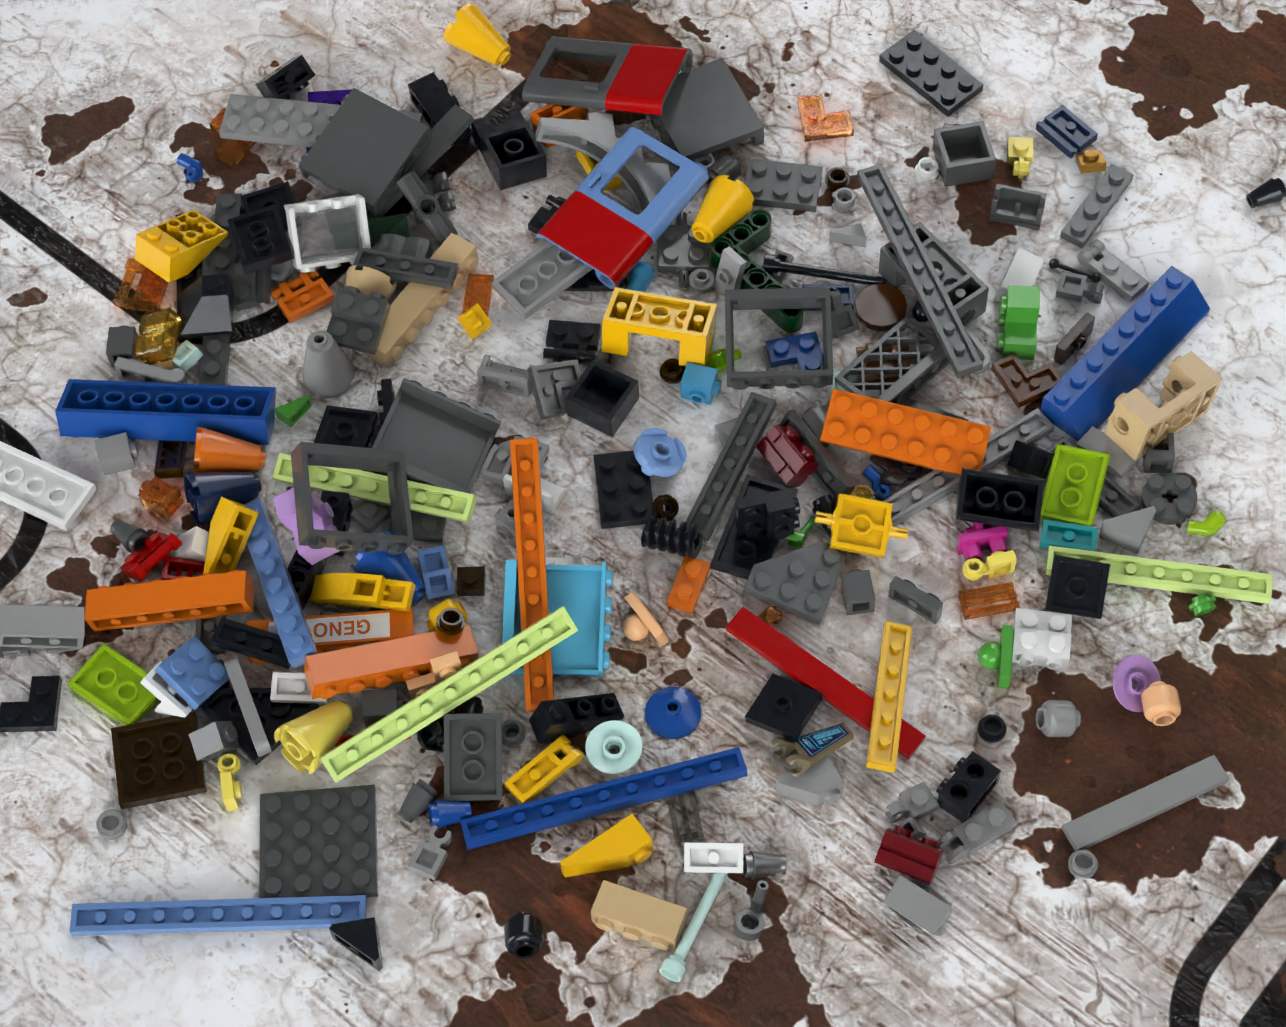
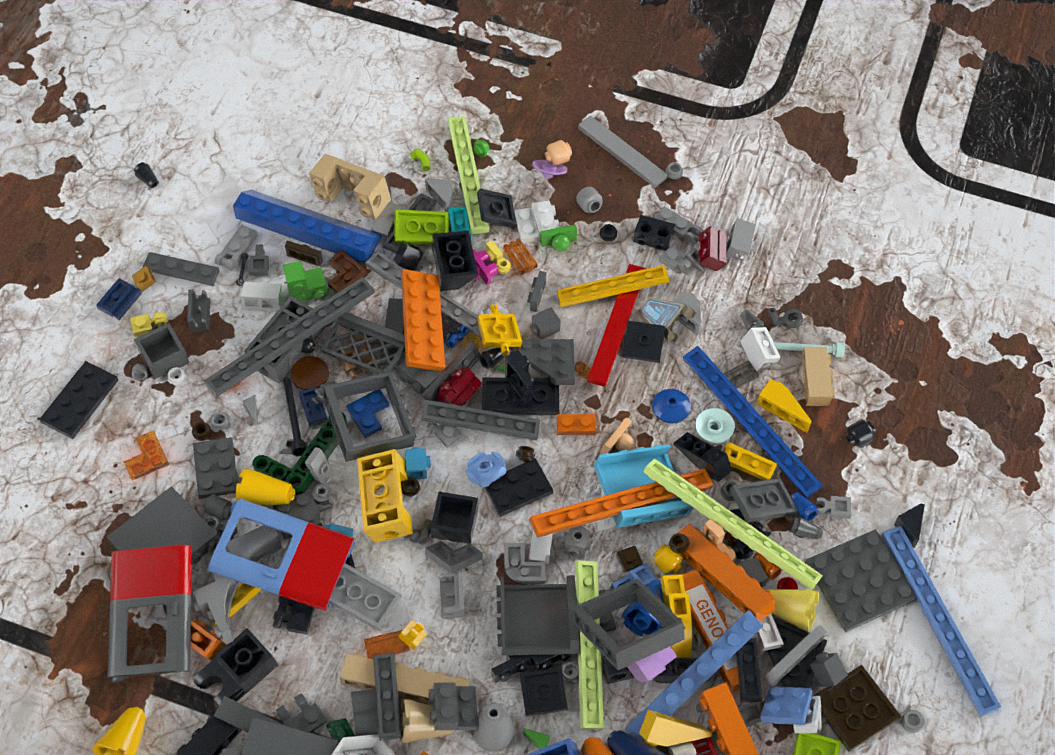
camera: 115 degrees left, 0 degrees up
light yellow plate [217,753,243,811] -> none
dark grey piece [396,171,458,246] -> none
black plate [543,320,601,364] -> none
black piece [641,514,703,559] -> none
dark grey plate [1141,472,1197,525] -> none

